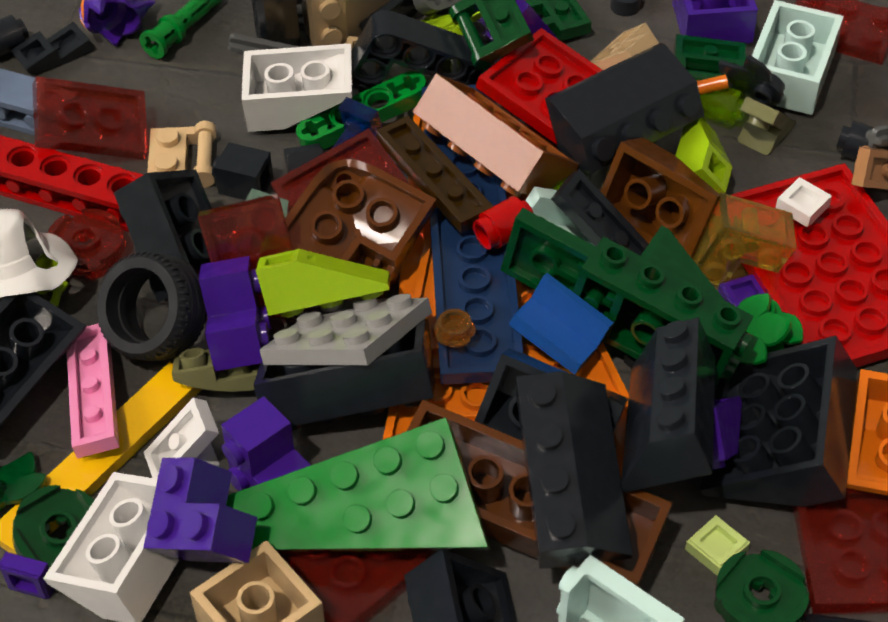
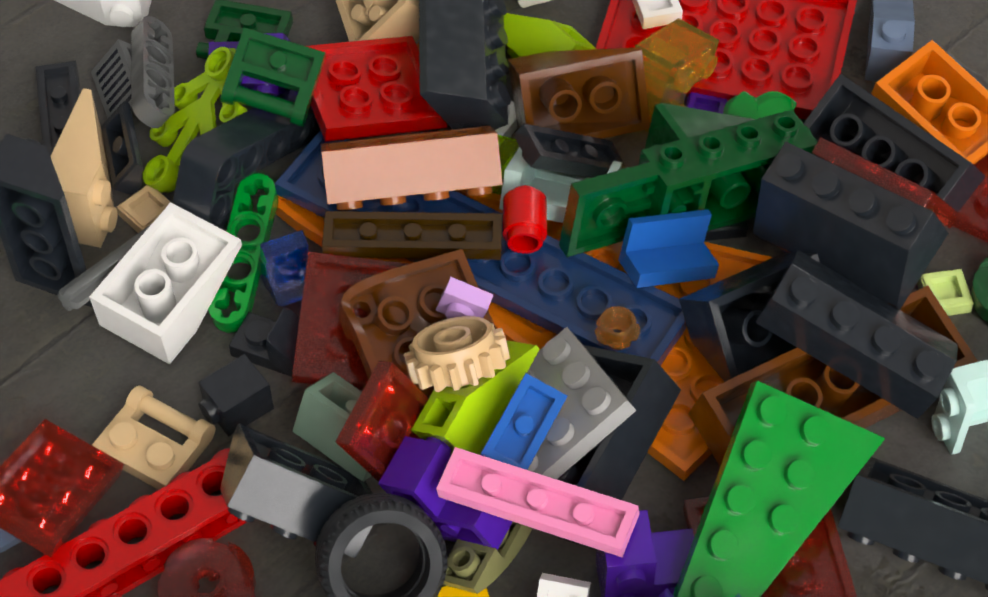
camera: 55 degrees left, 5 degrees up
none -> tan gear [404,316,510,392]
none -> lavender plate [436,277,493,319]
none -> bright pink plate [436,447,640,557]
none -> blue panel [480,373,568,470]
none -> clear red plate [812,137,959,229]

